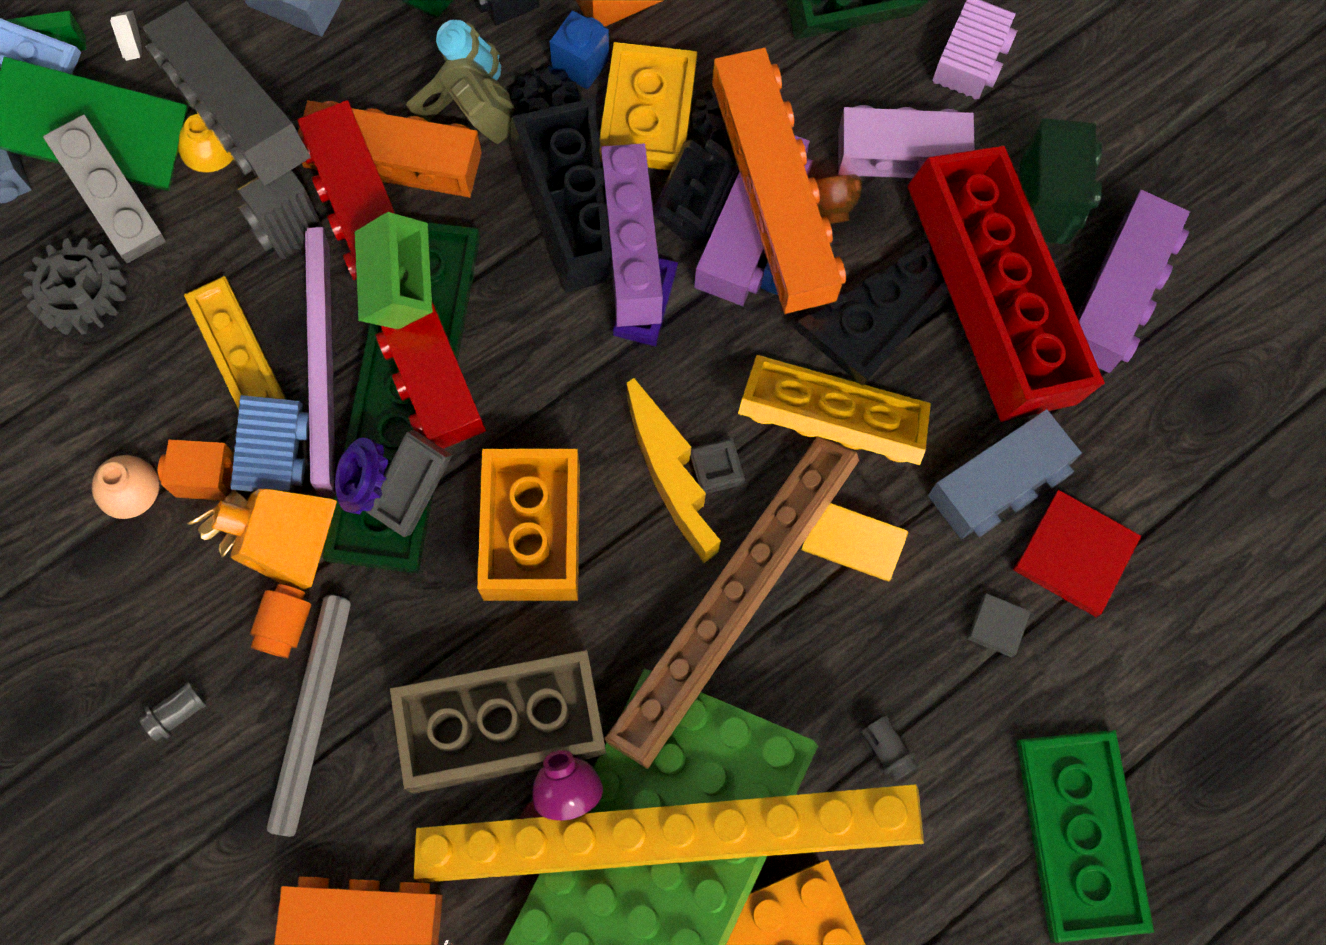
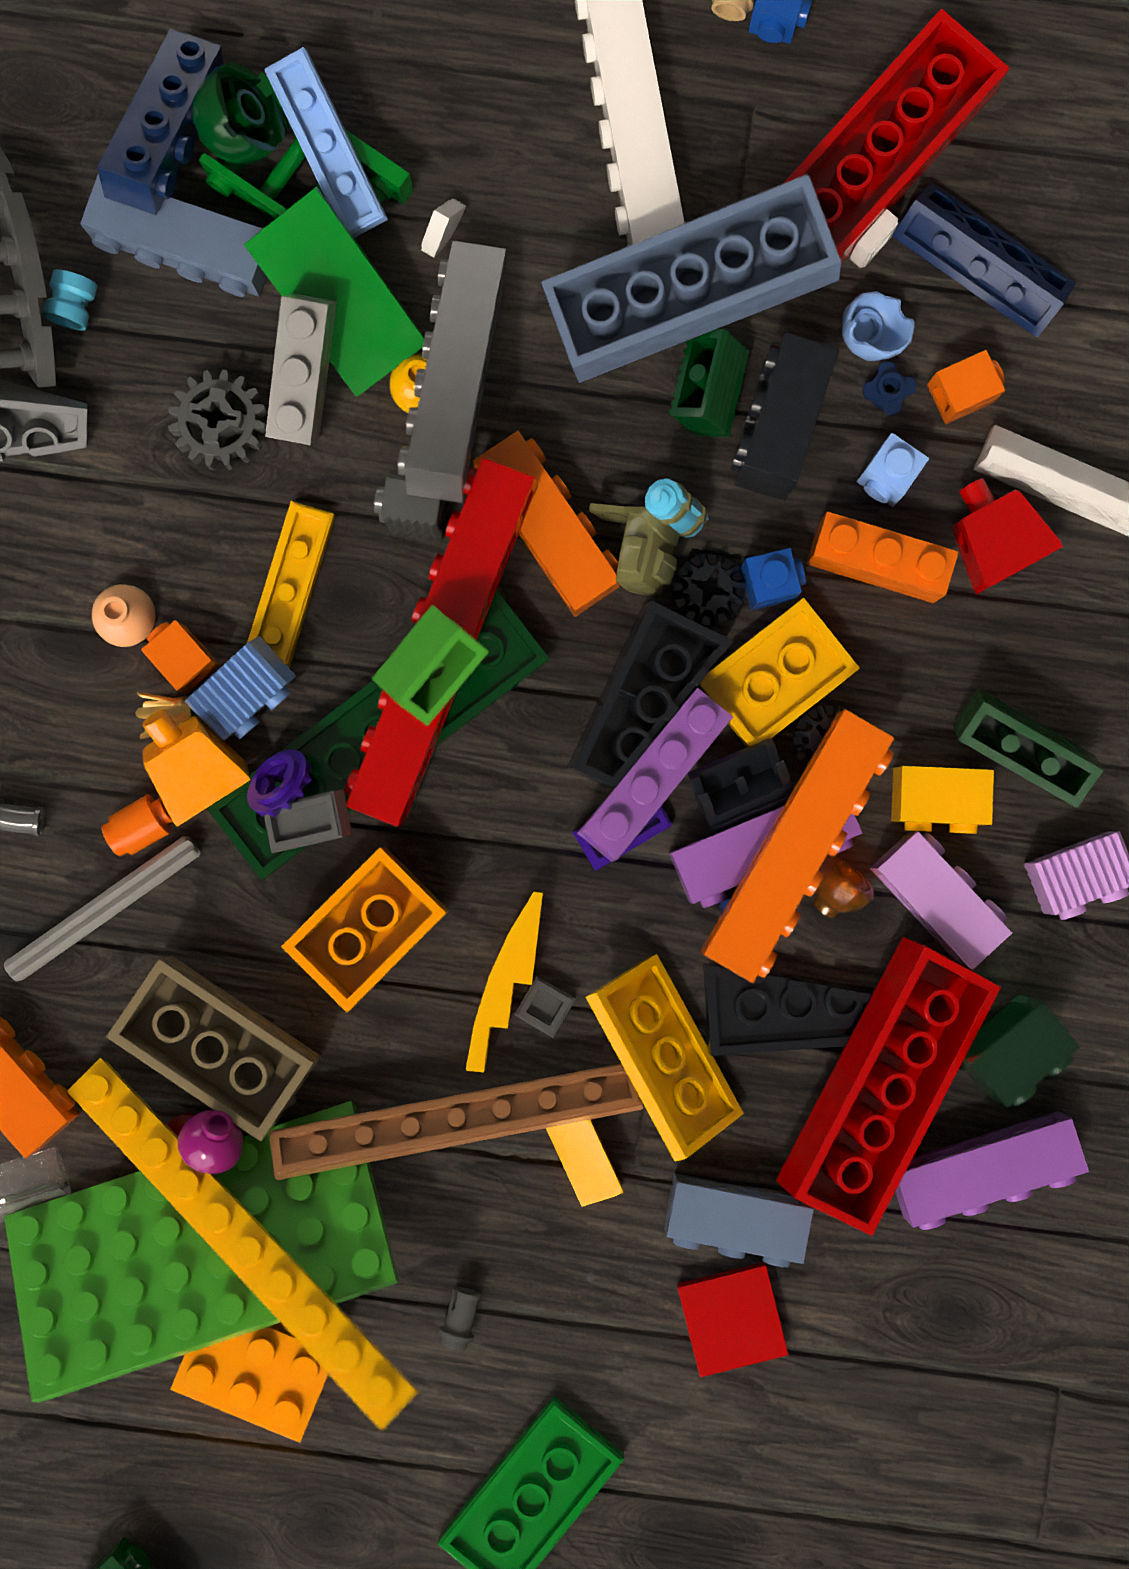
camera: 45 degrees right, 15 degrees up
lavender tile [305,227,336,497] -> none
dark grey tile [967,593,1031,657] -> none
none -> yellow brick [891,766,994,834]

